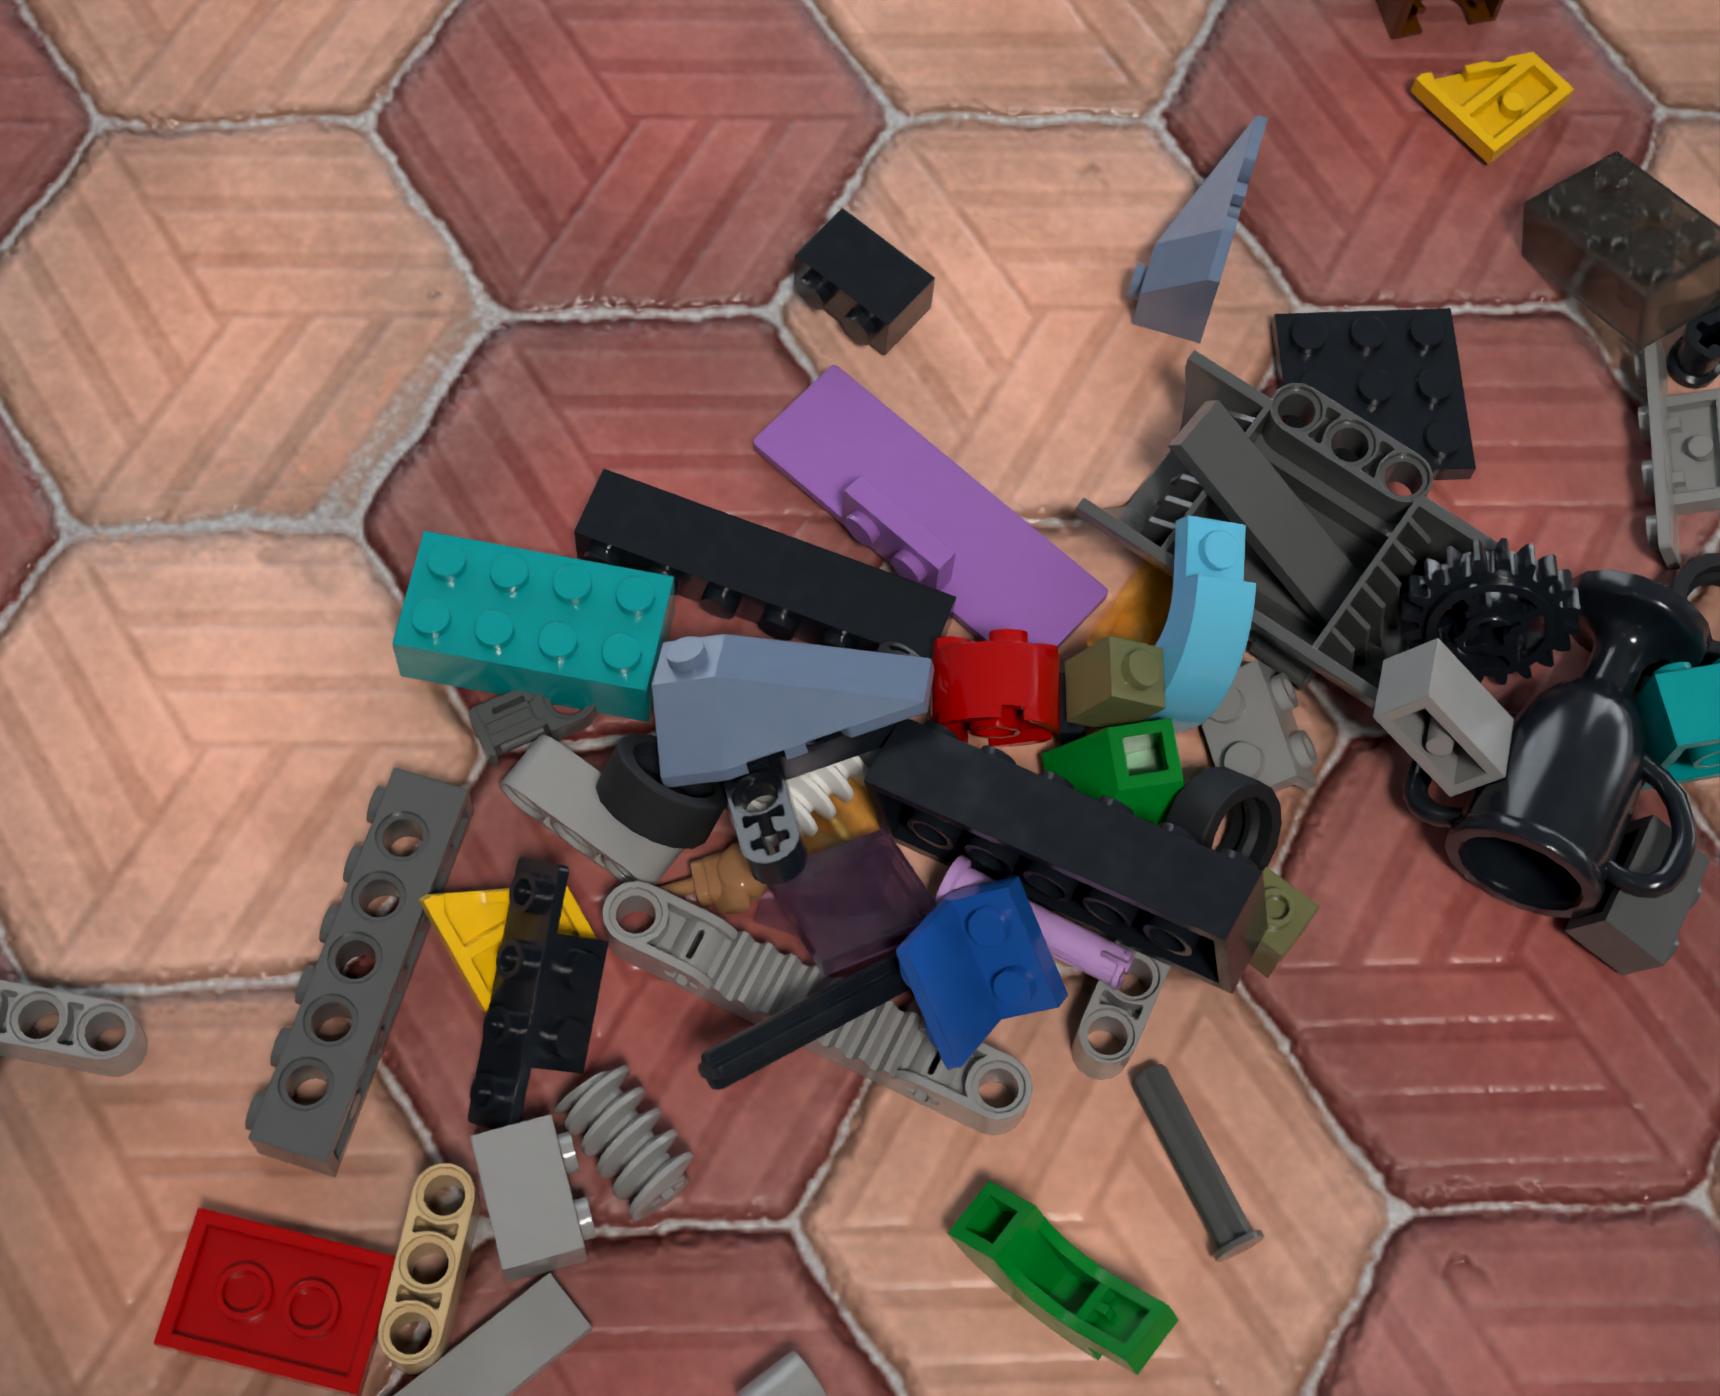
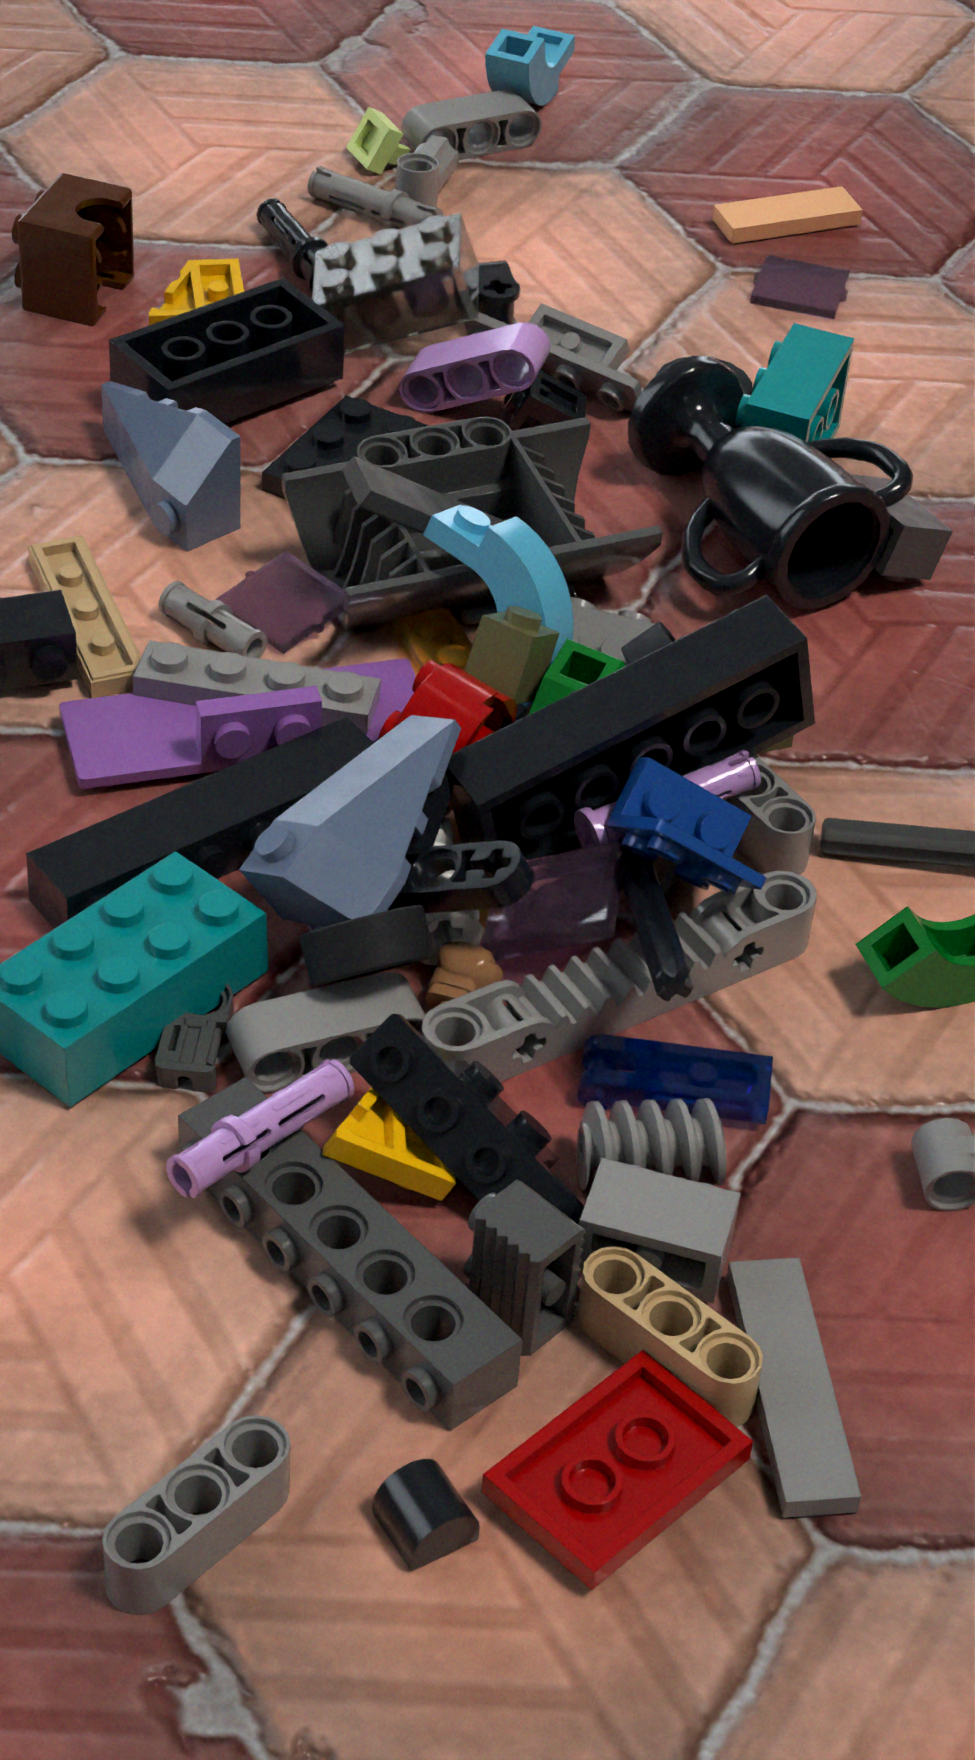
camera: 55 degrees left, 25 degrees down
light grey brick [1373,638,1514,797] -> none
black gear [1400,538,1581,685] -> none
none -> tan tile [28,535,141,698]
none -> black brick [109,277,345,424]
none -> light grey plate [133,640,381,734]
none -> light grey pin [159,581,268,659]
none -> lavender pin [166,1059,354,1198]
none -> clear purple piece [216,550,344,654]
none -> black pin [256,198,350,300]
none -> black brick [373,1459,480,1571]
none -> lavender beam [399,322,551,413]
none -> dark grey brick [464,1180,586,1356]
none -> black bracket [501,370,587,431]
none -> clear blue plate [577,1034,773,1124]

